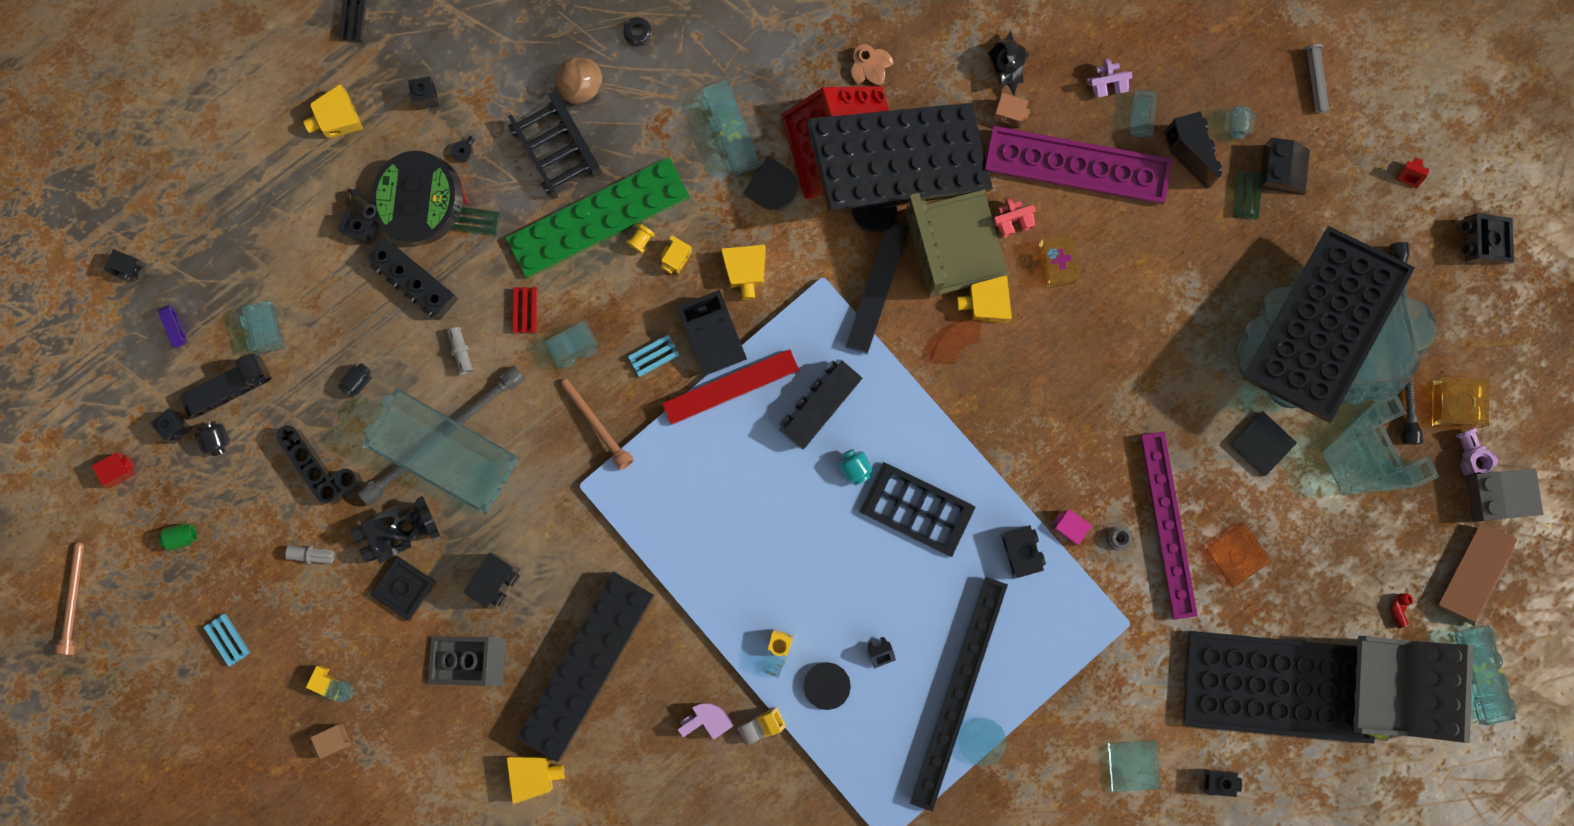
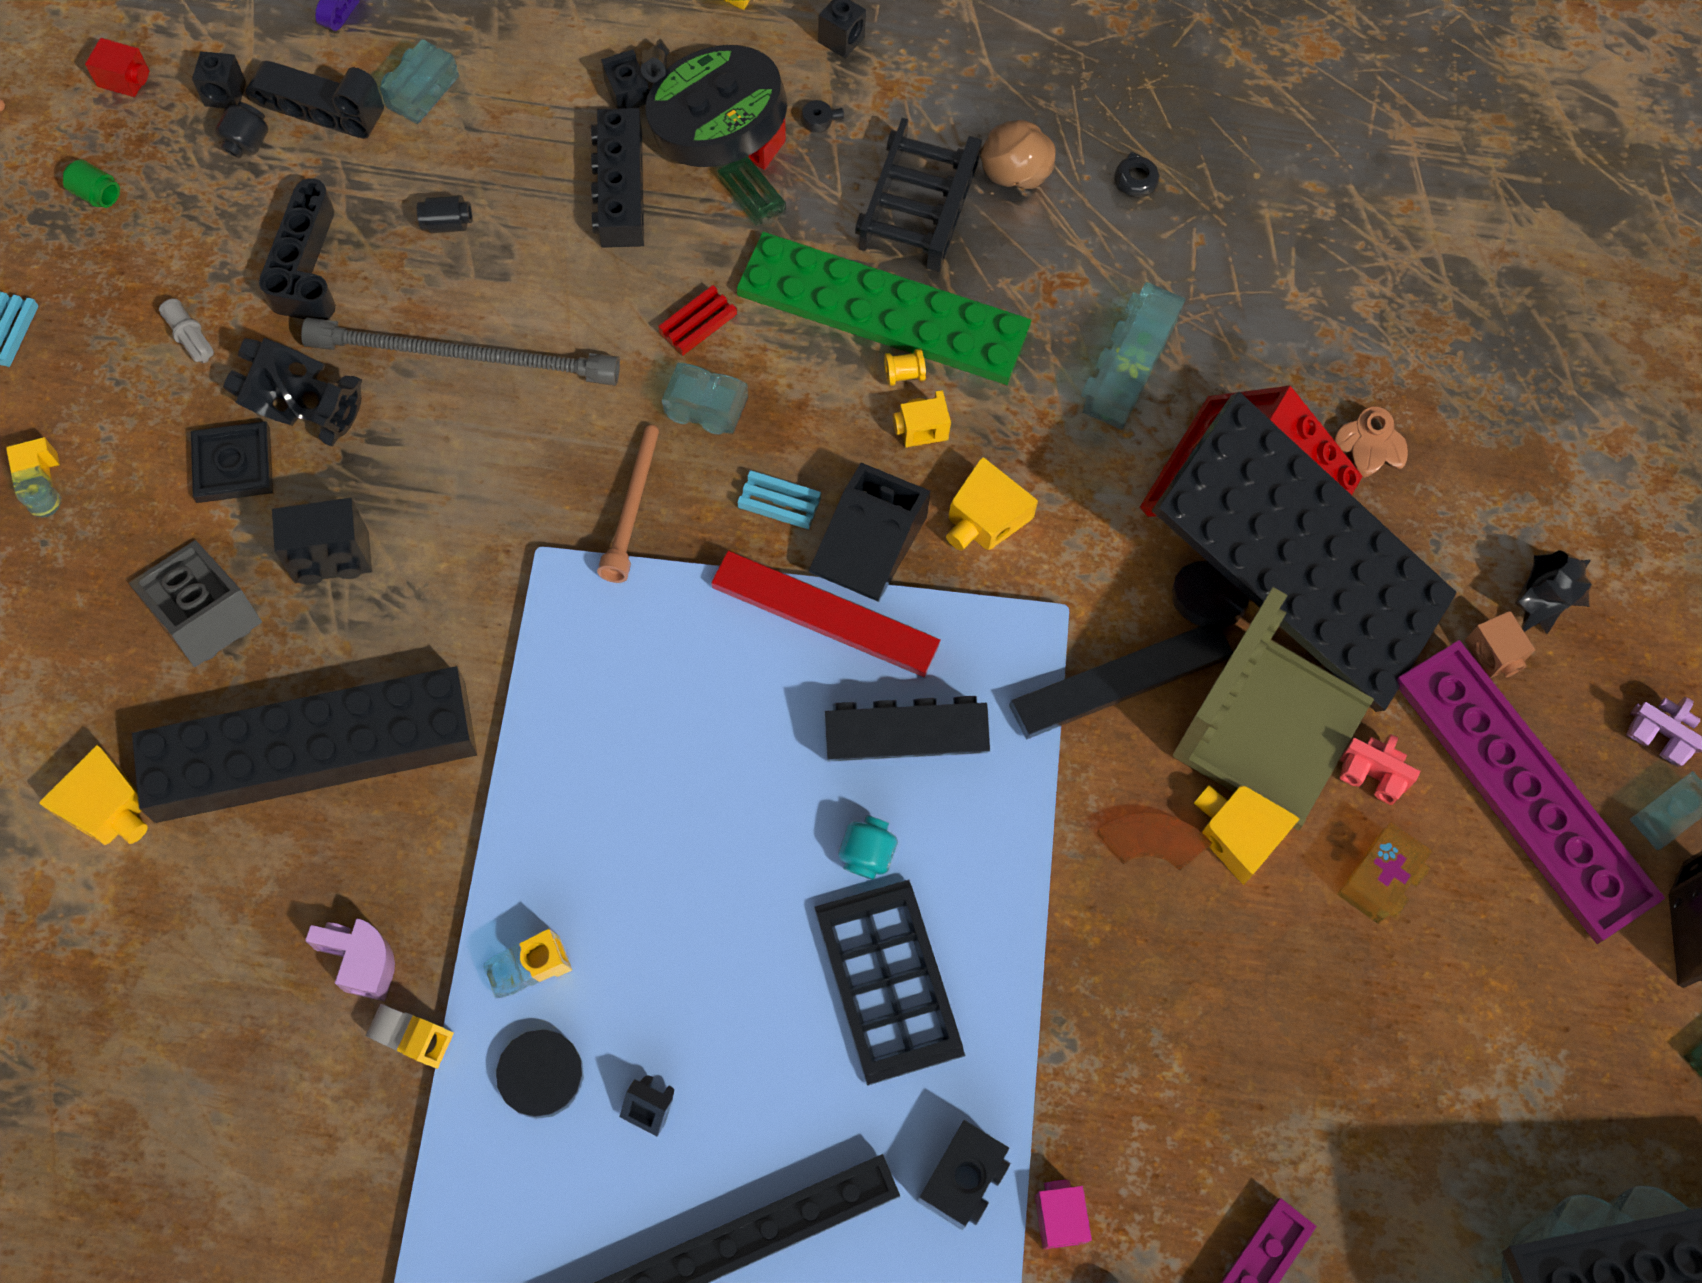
camera: 45 degrees right, 15 degrees down
clear light blue panel [363,388,520,515] -> none
light grey pin [446,327,474,375] -> none
black tile [743,156,797,210] -> none

